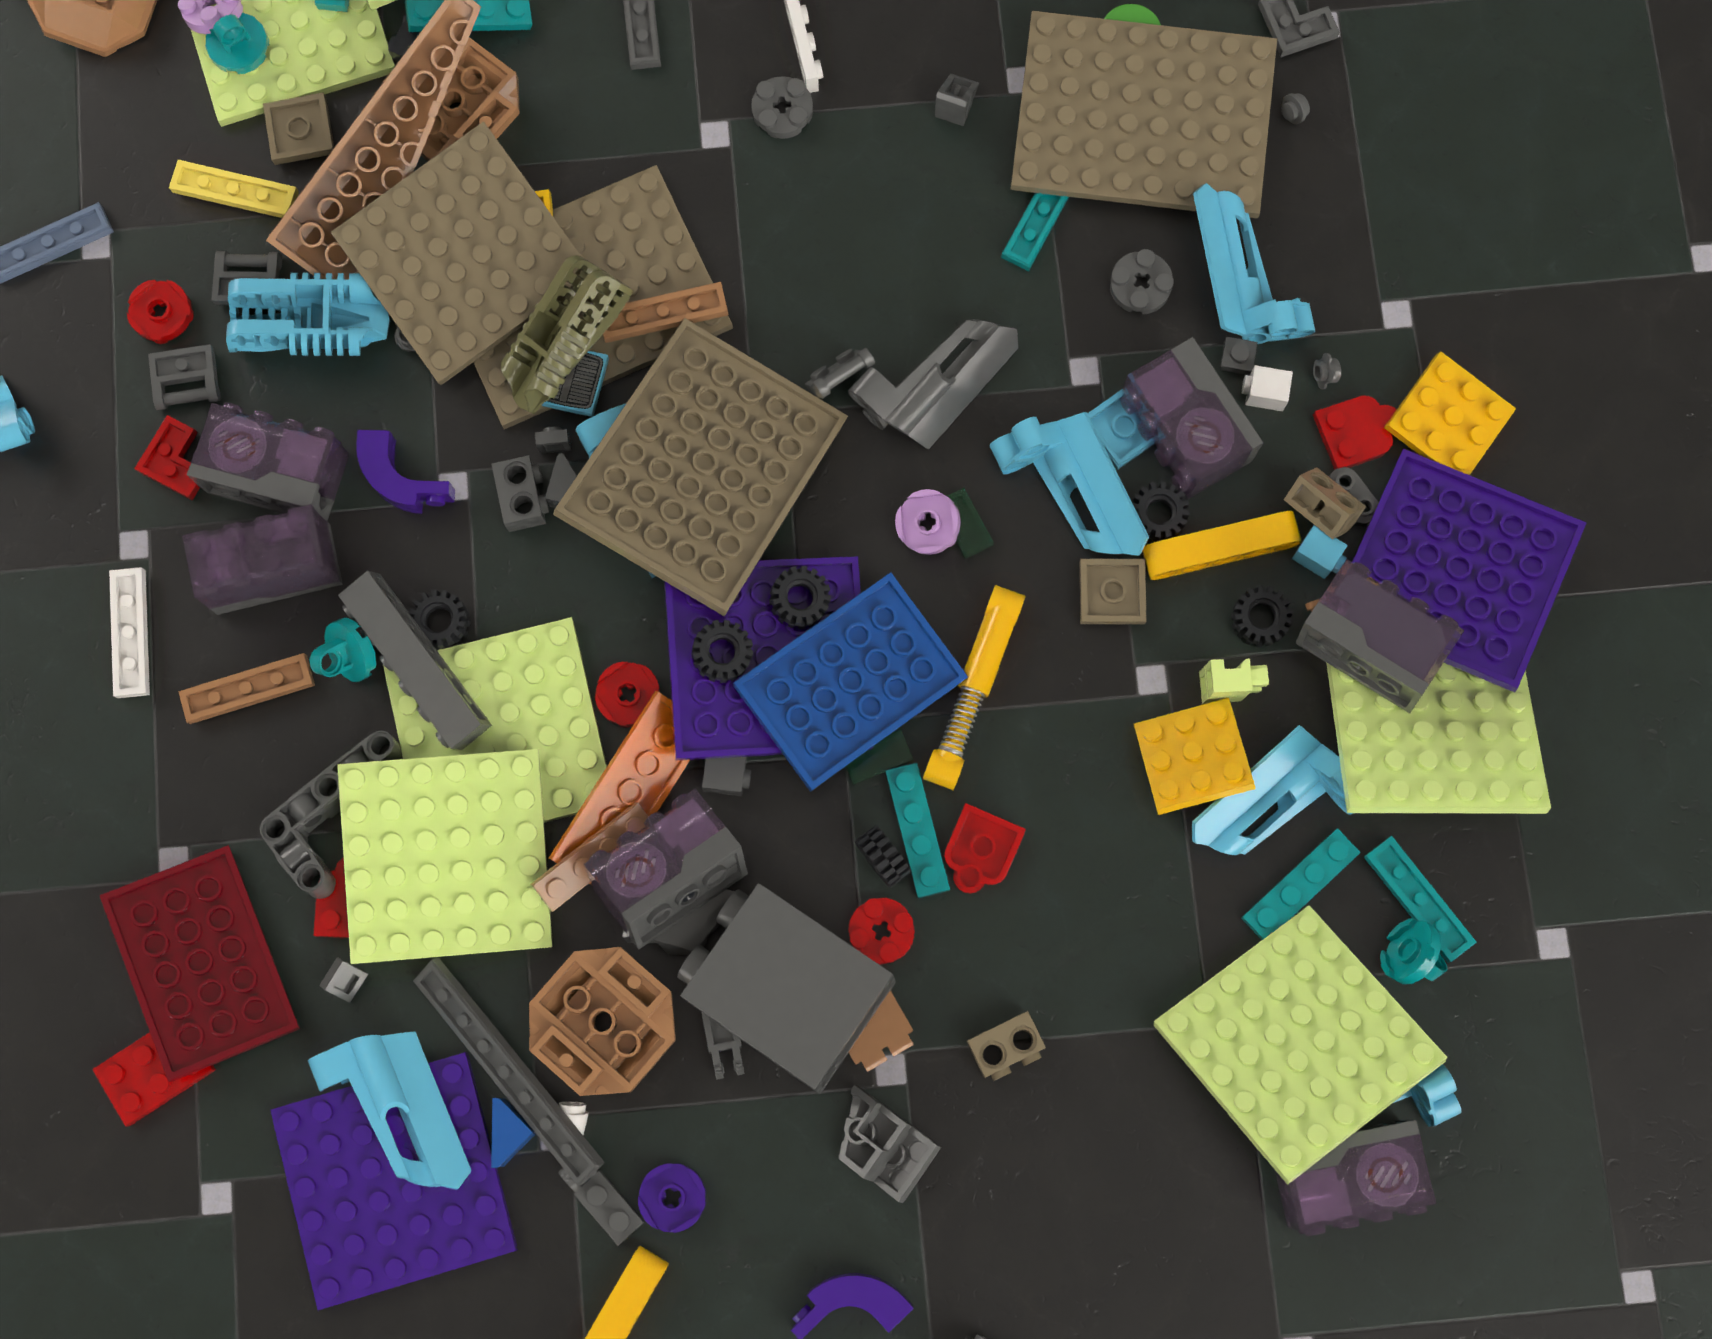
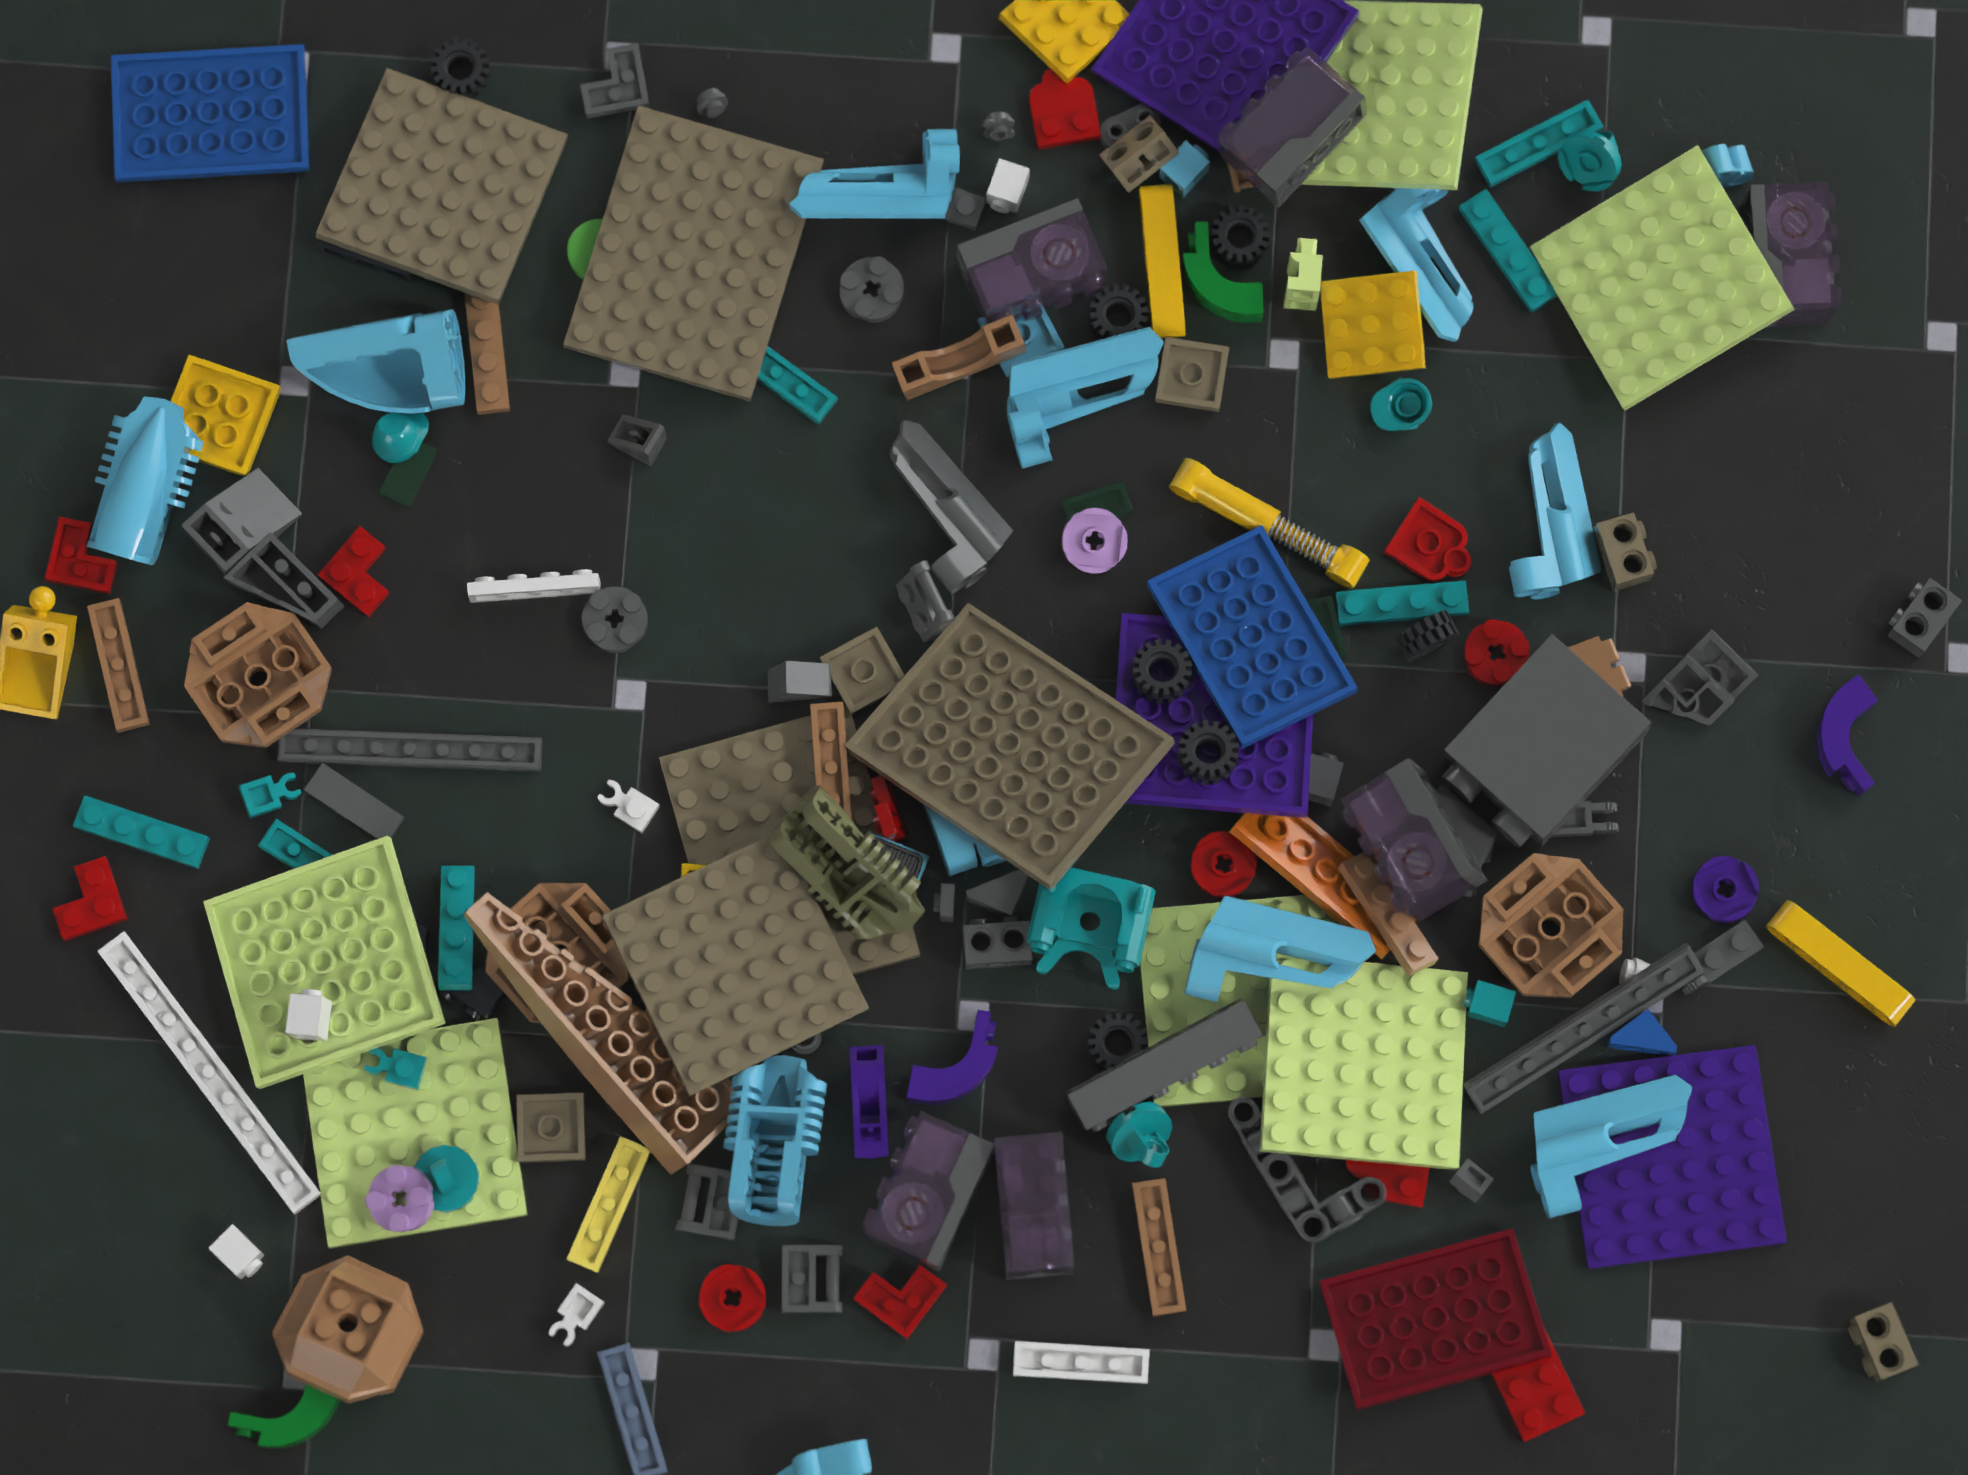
camera: 85 degrees left, 0 degrees up
none -> white plate [549,1283,604,1347]
none -> white plate [598,780,660,834]
none -> slope [768,661,832,703]
none -> dark tan plate [819,627,905,716]
none -> dark purple arch [850,1045,889,1159]
none -> red plate [869,775,910,844]
none -> medium nougat arch [892,314,1028,400]
none -> teal piece [1026,867,1156,990]
none -> green arch [1182,221,1264,323]
none -> medium azure panel [1184,896,1376,1002]
none -> teal hat [1370,377,1432,431]
none -> teal brick [1463,980,1516,1028]
none -> medium azure panel [1509,423,1602,599]

